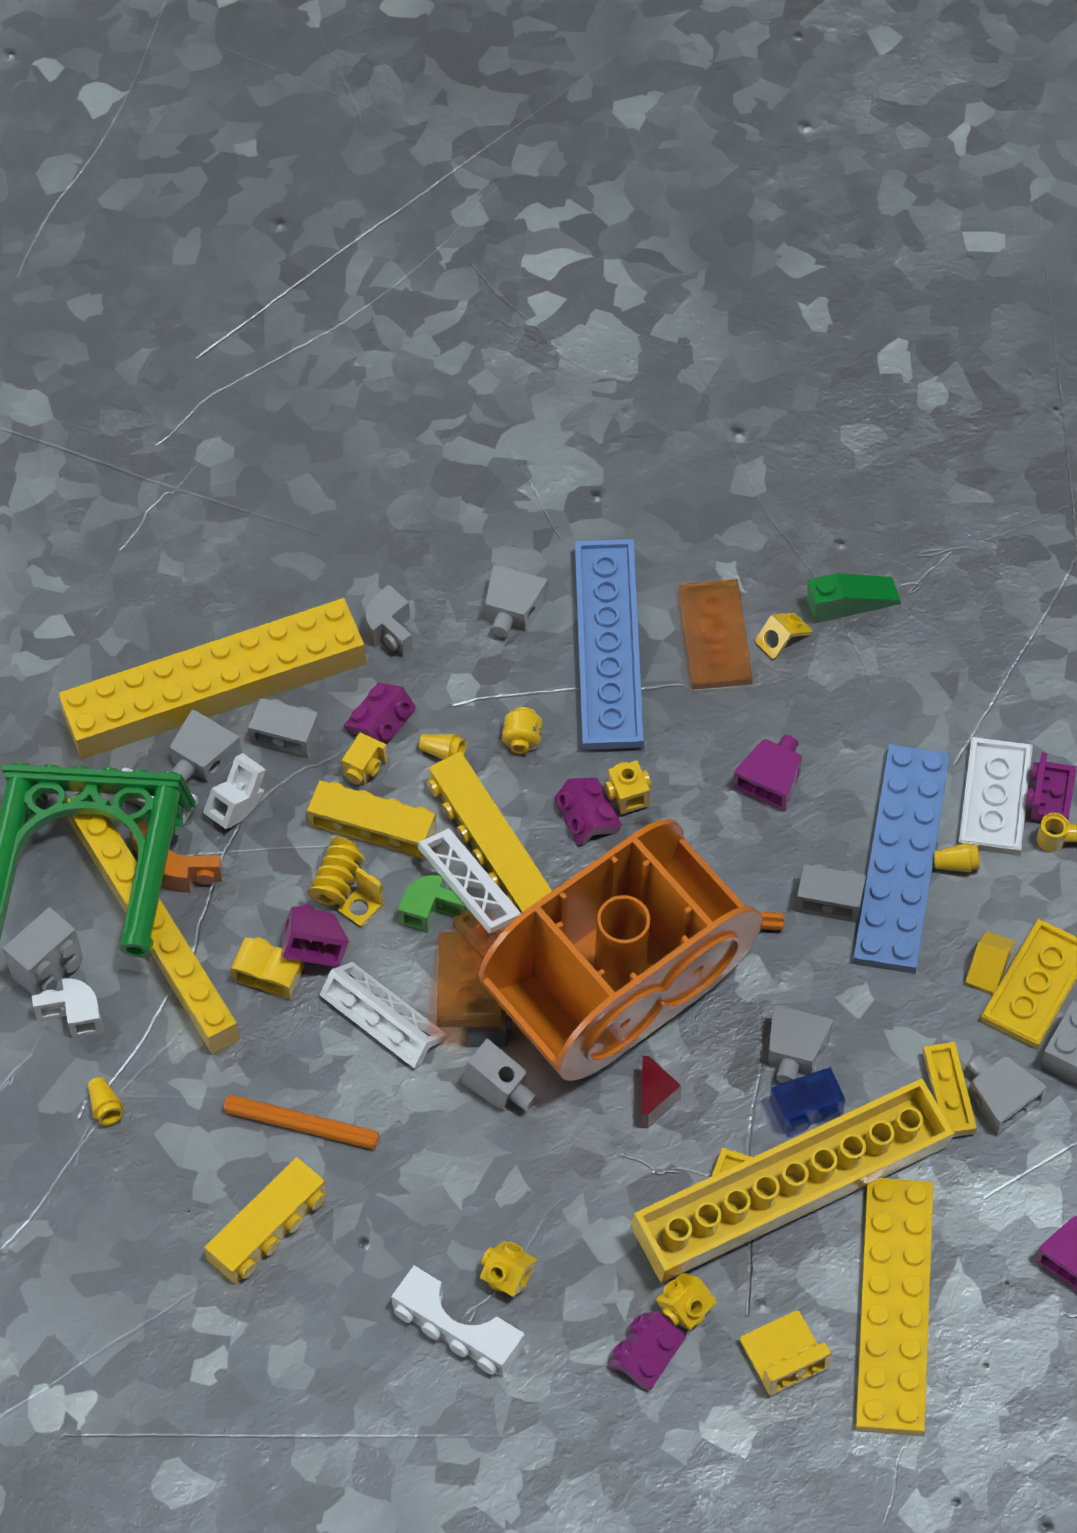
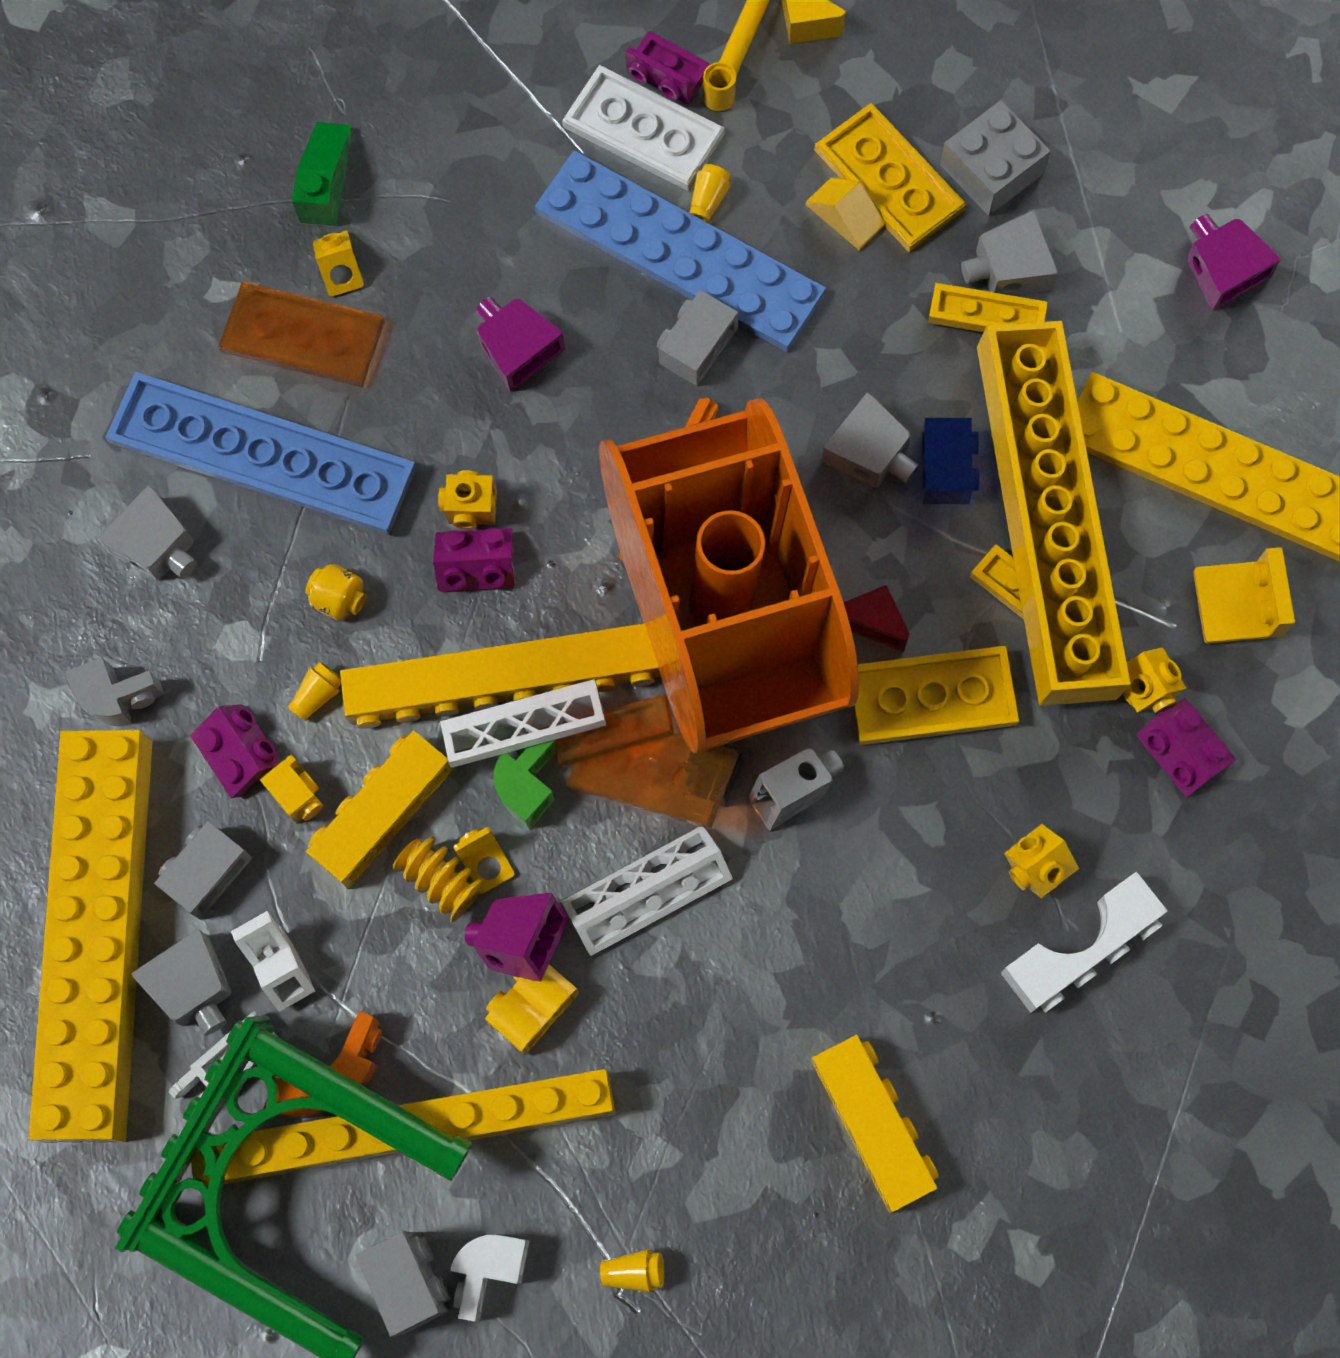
camera: 65 degrees left, 15 degrees up
orange axle [224,1094,379,1150] -> none
none -> yellow plate [853,646,1019,746]

